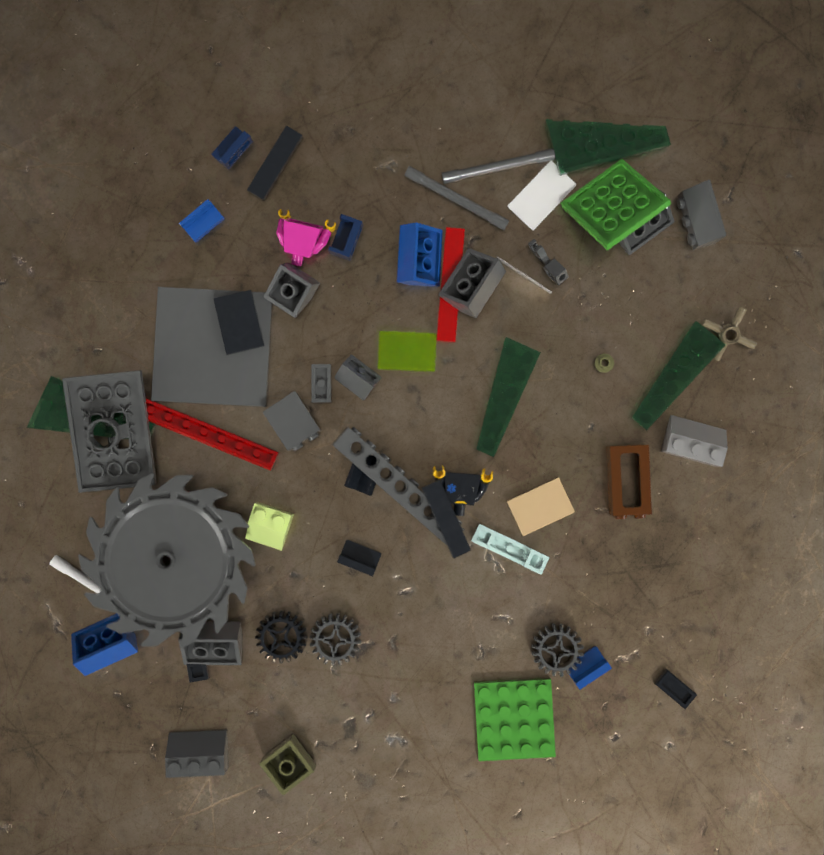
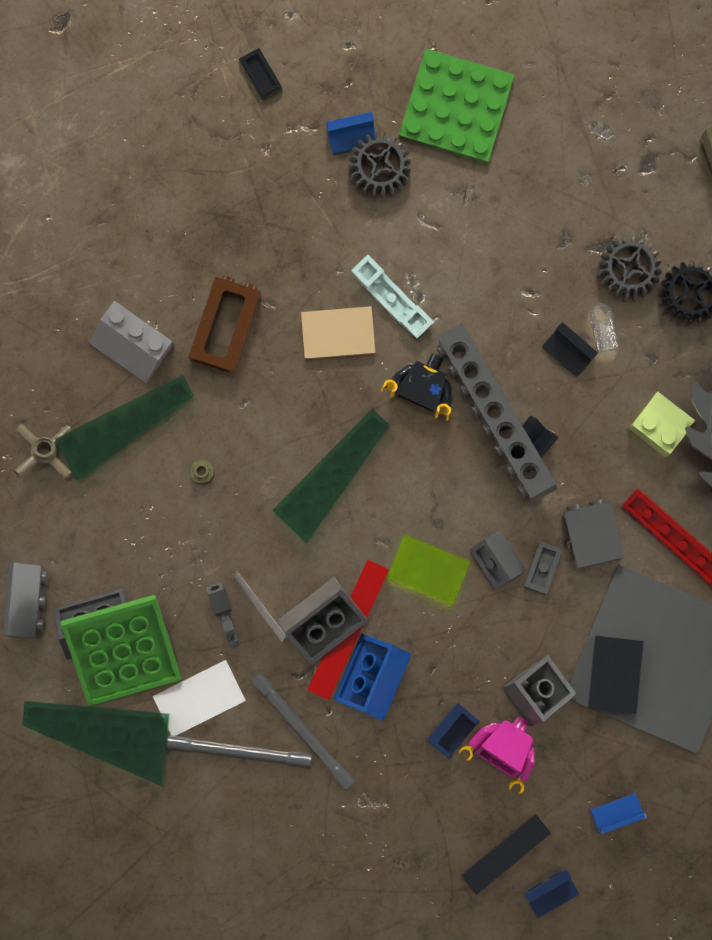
camera: 165 degrees left, 5 degrees down
black tile [421,479,471,559] -> none
none -> clear piece [588,303,618,352]

